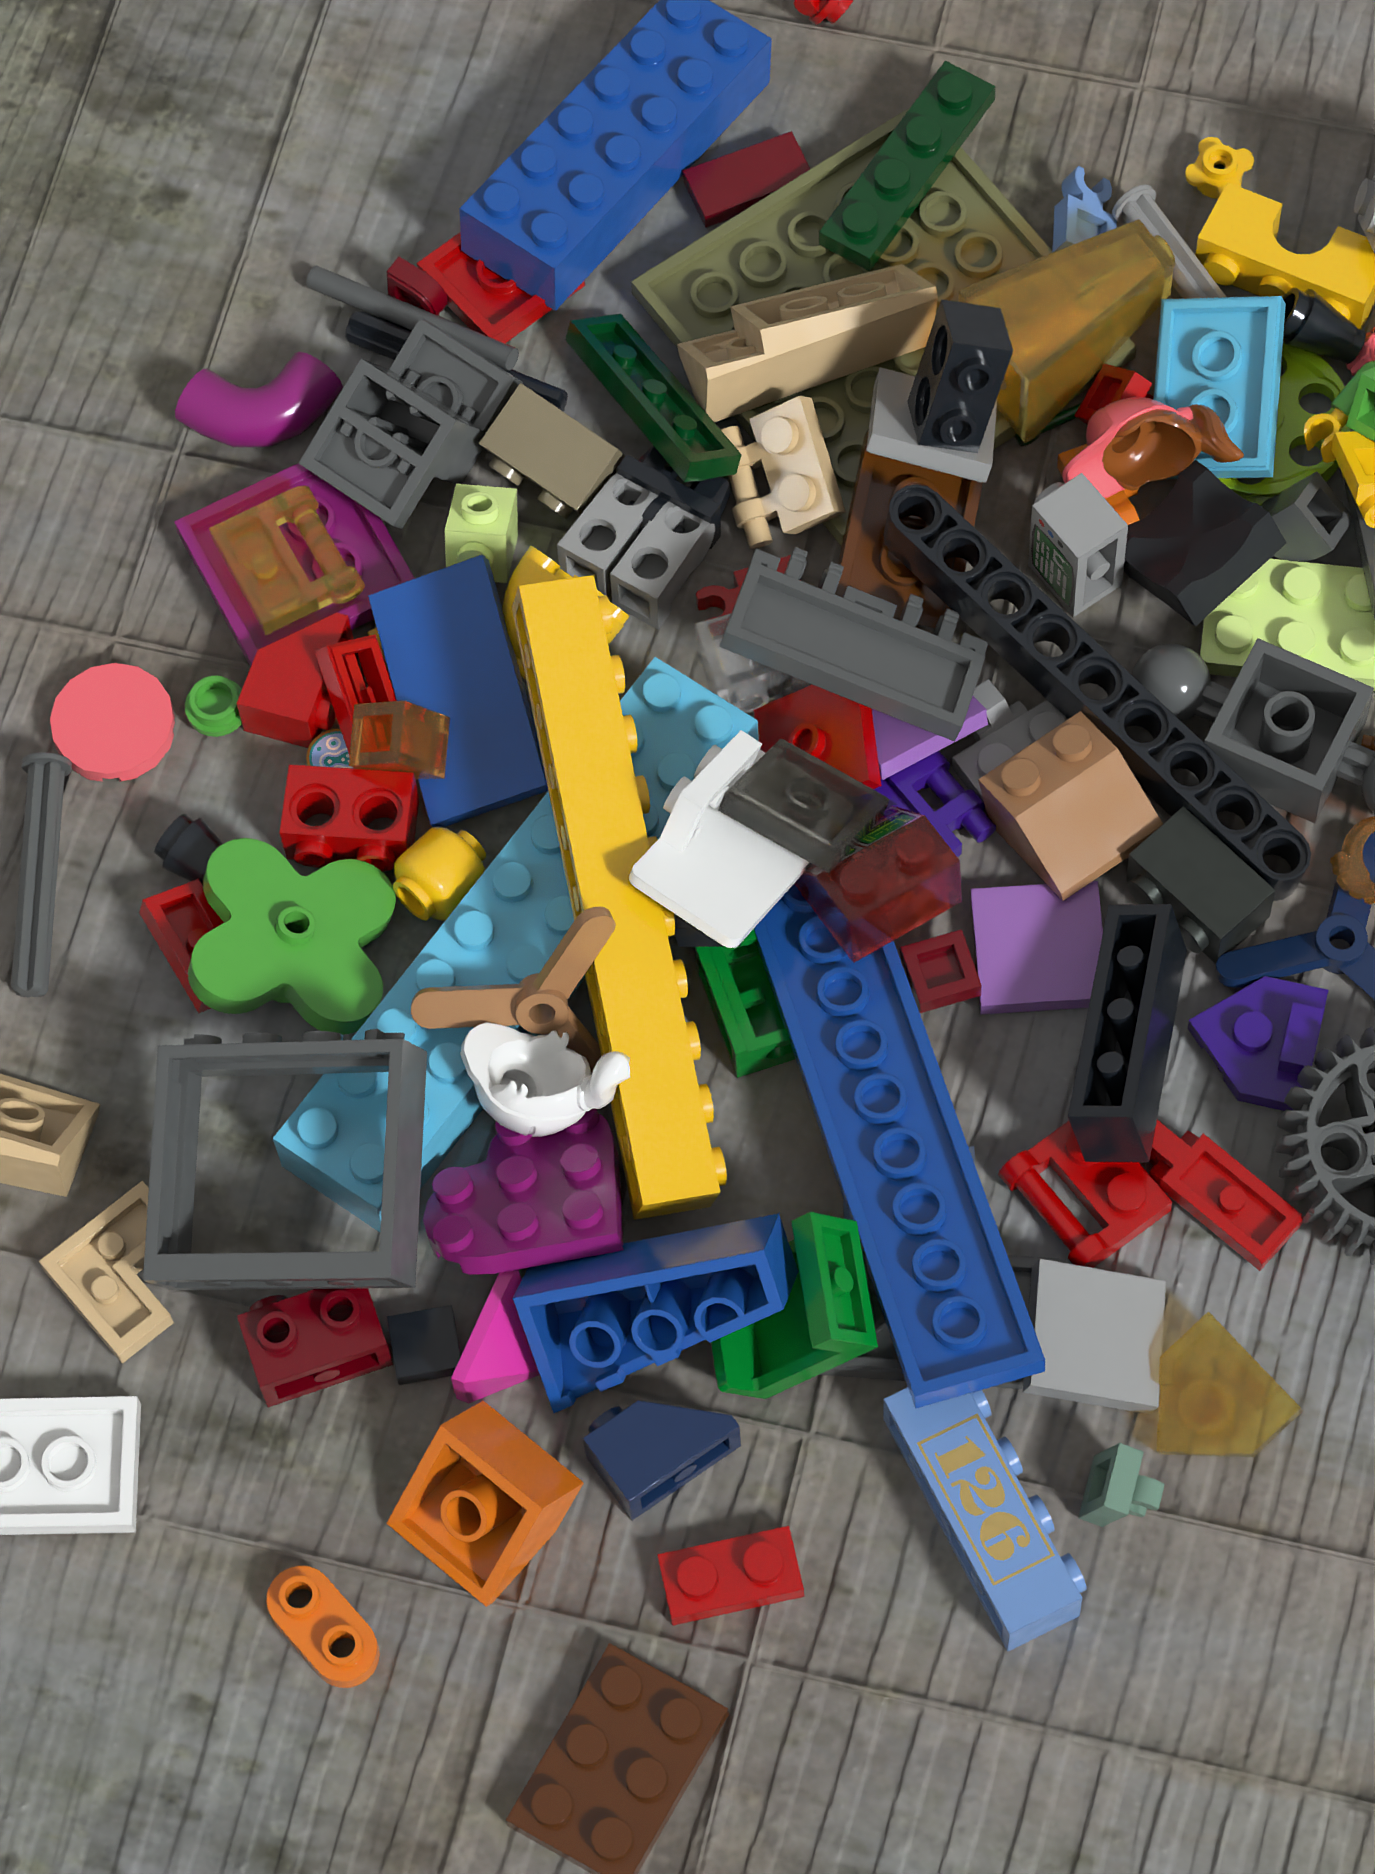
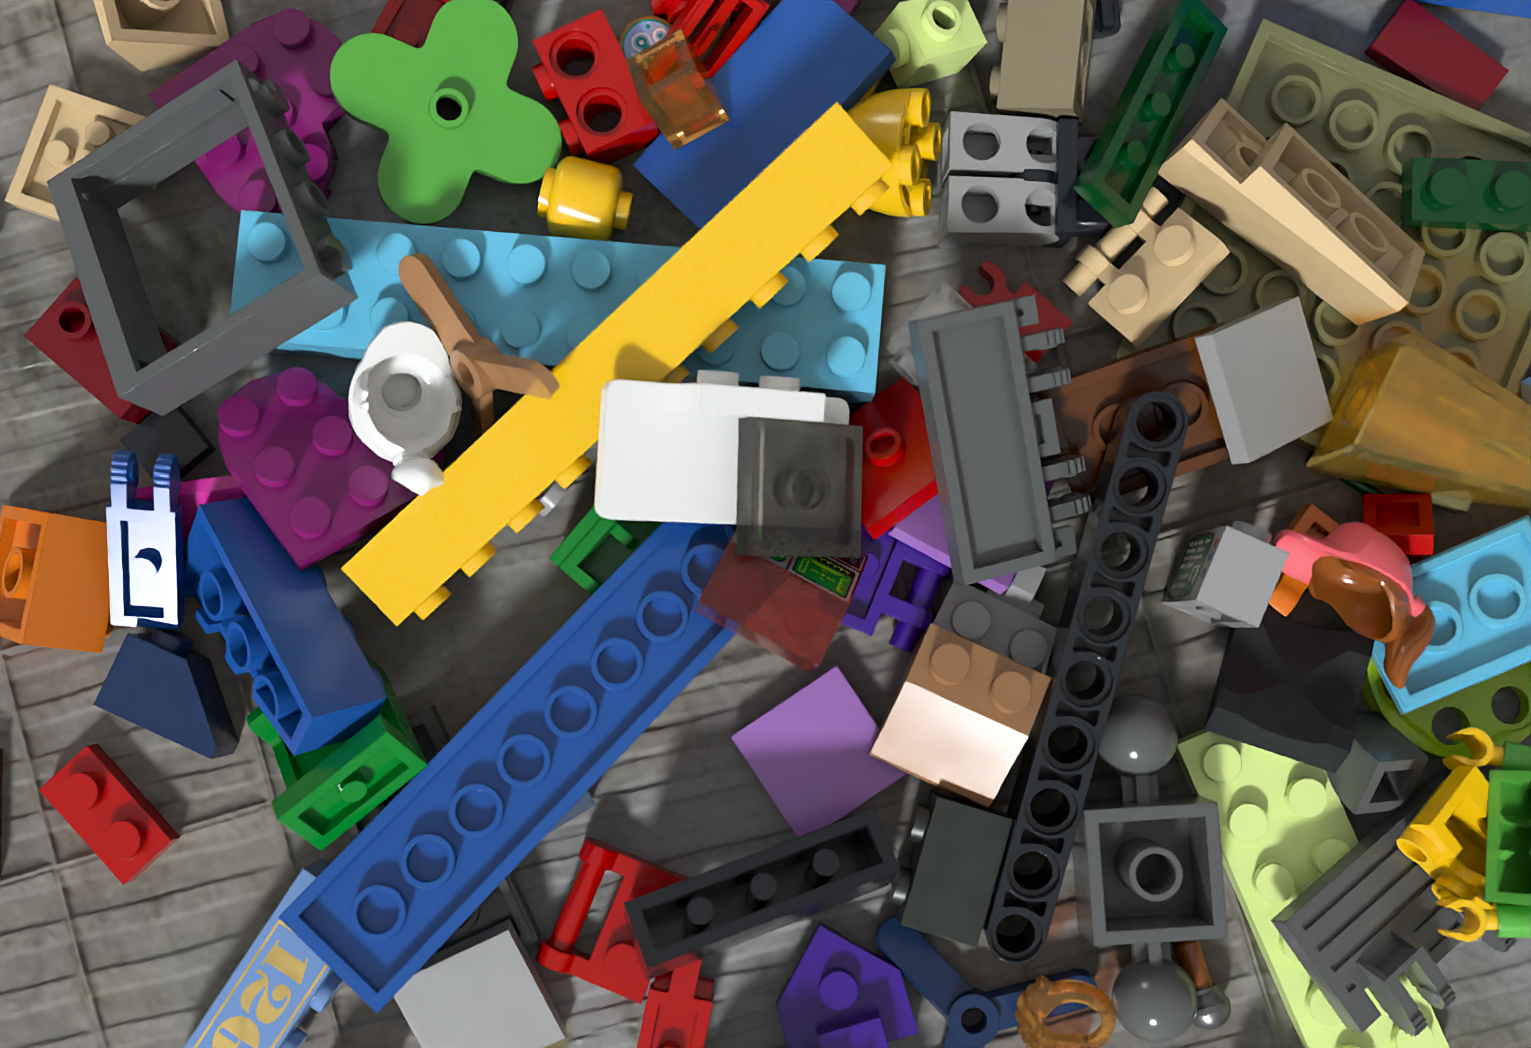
camera: 55 degrees right, 20 degrees up
dark red tile [900,929,982,1013] -> none
black brick [907,299,1013,453] -> none
none -> hinge [106,449,185,630]
none -> magenta plate [148,8,345,215]

